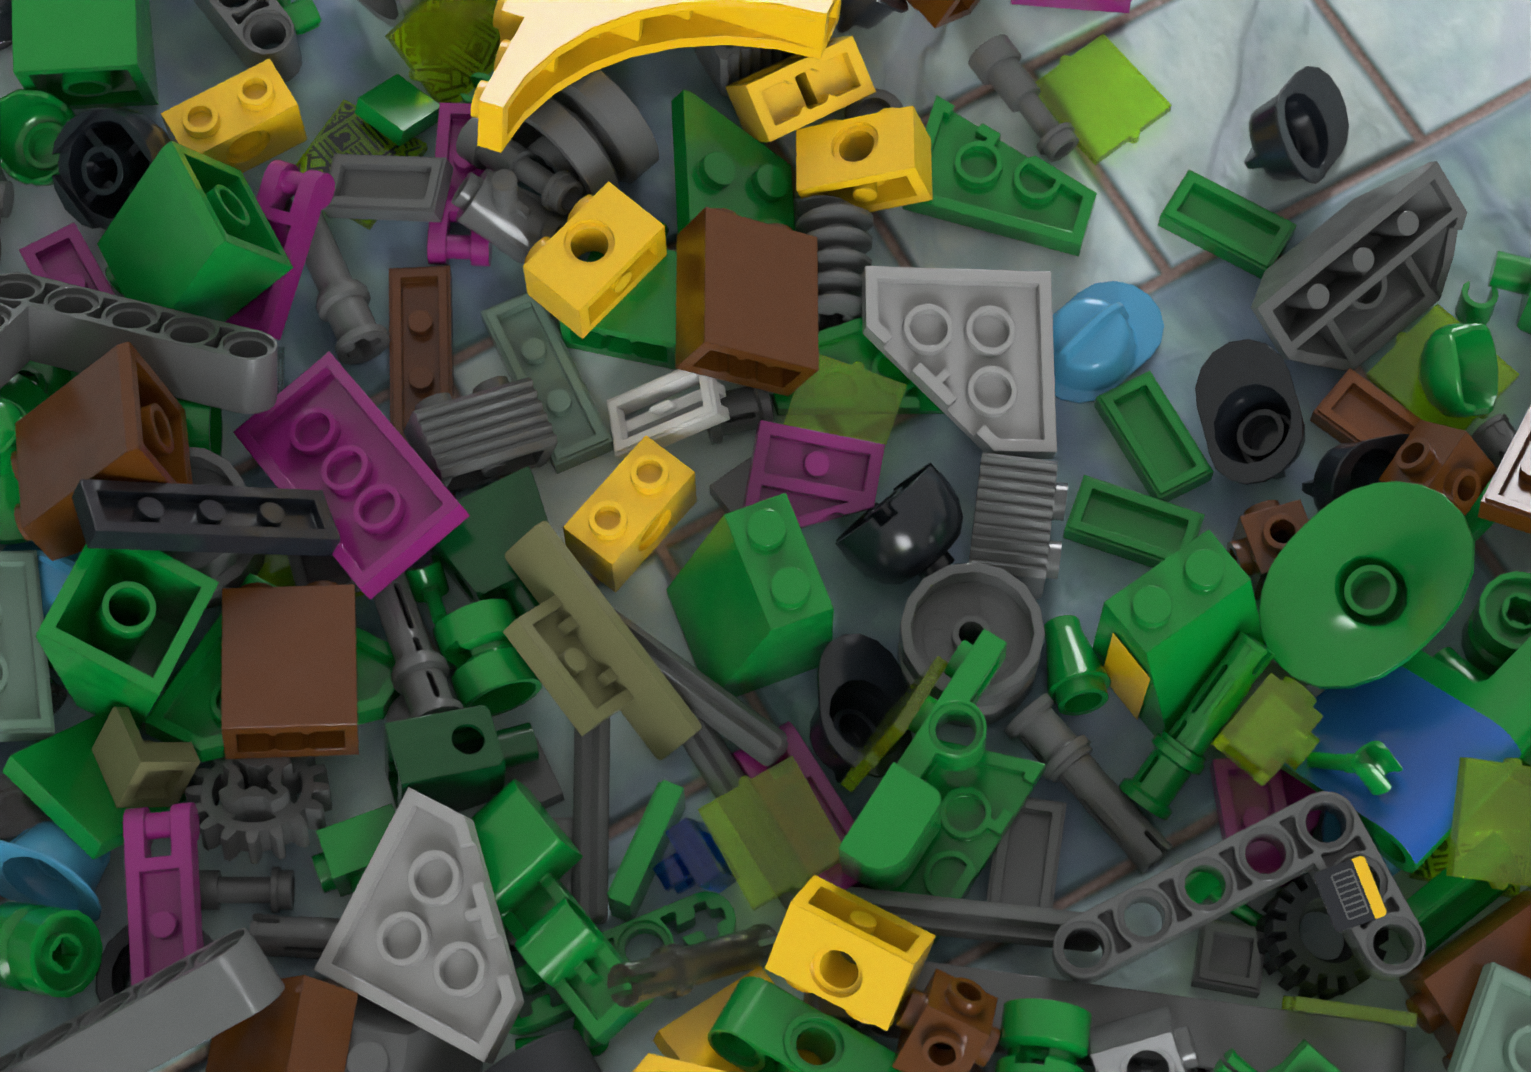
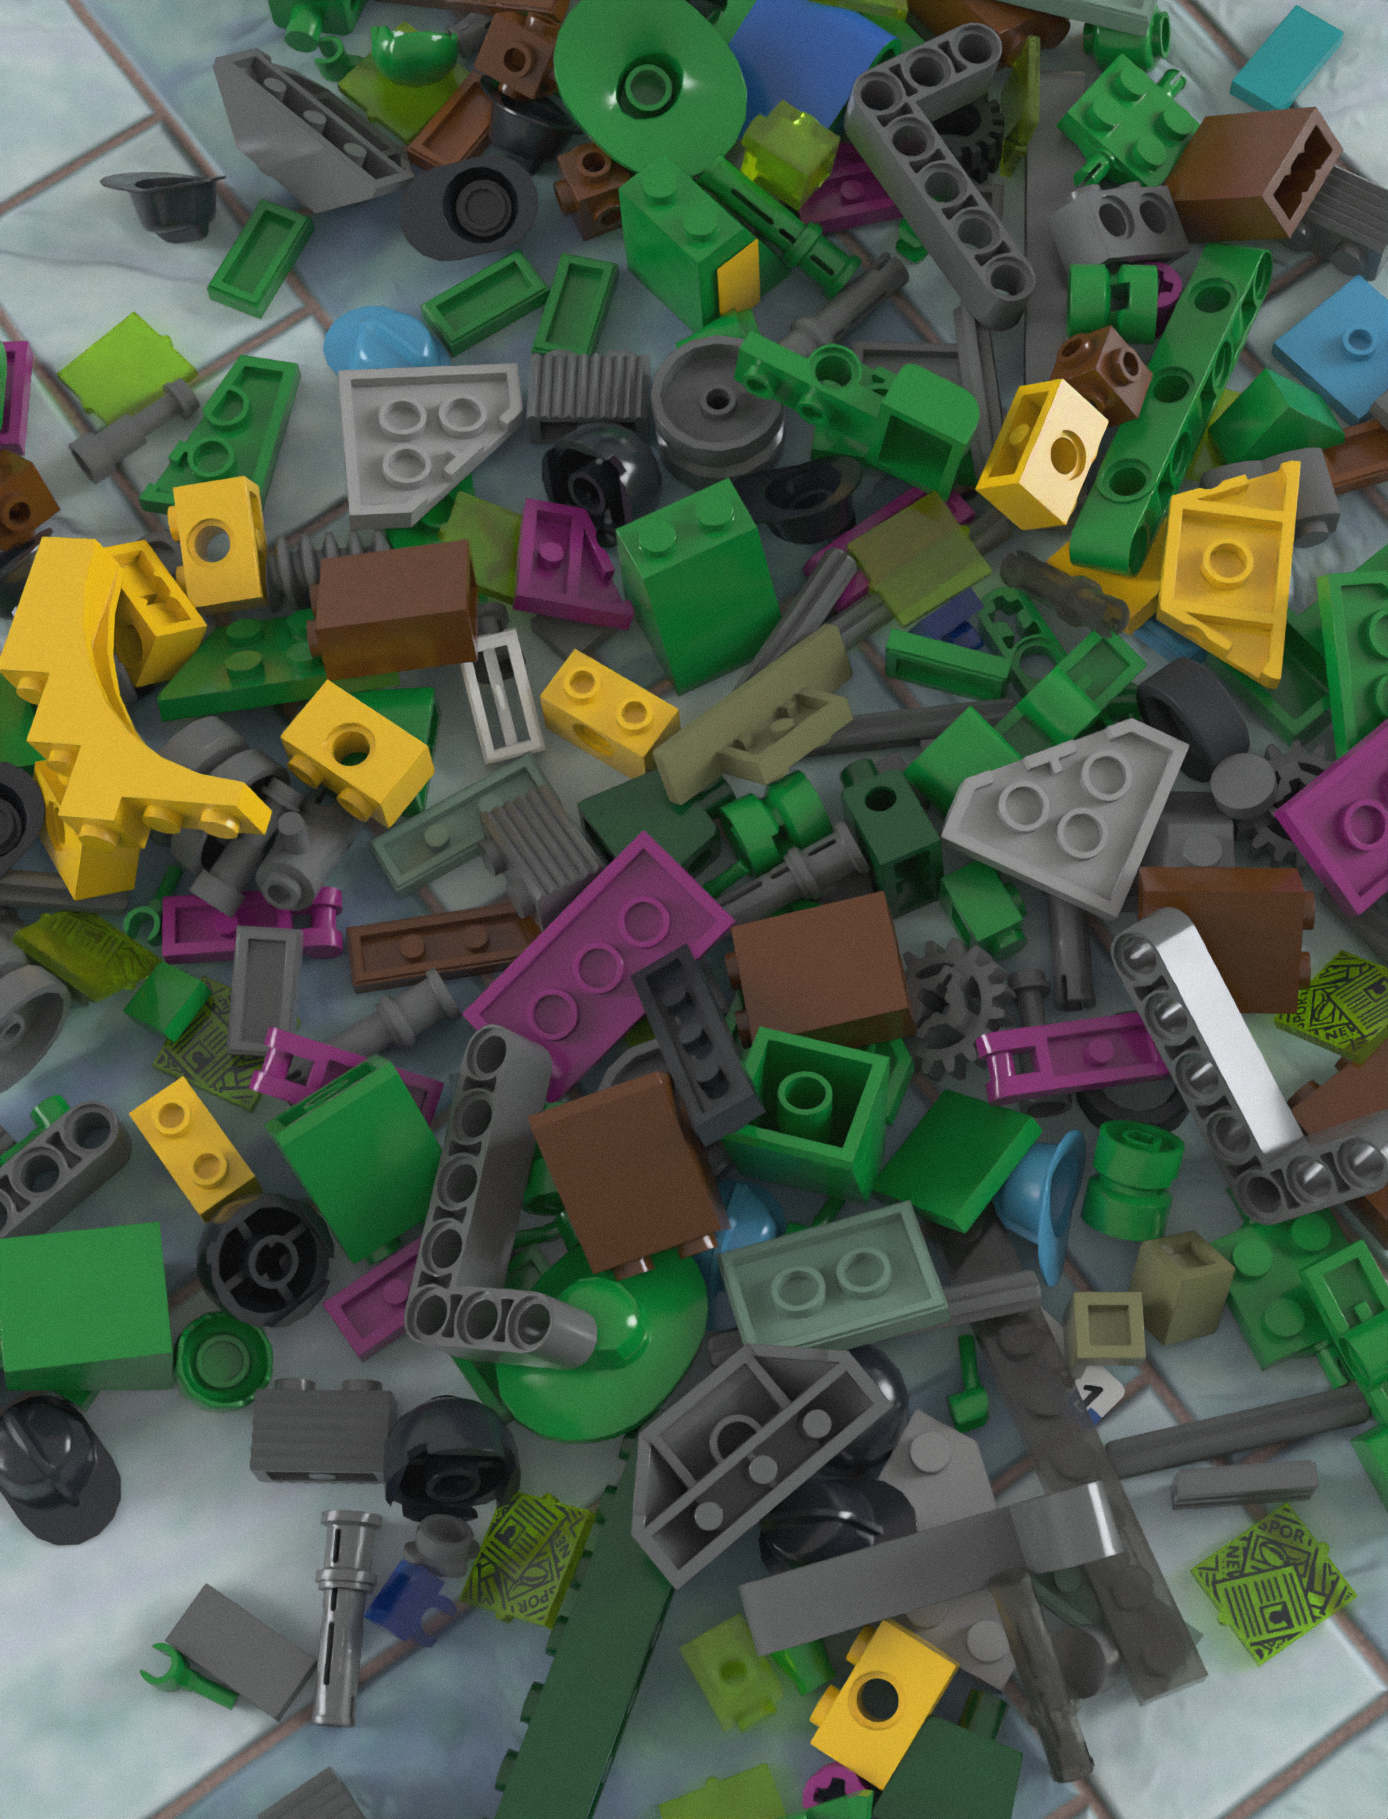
camera: 90 degrees left, 0 degrees up
olive panel [91,706,200,808] -> none
clear neon green piece [841,656,948,792] -> none
green hand [1307,740,1403,795] -> none
black sticker [1314,856,1386,932] -> none

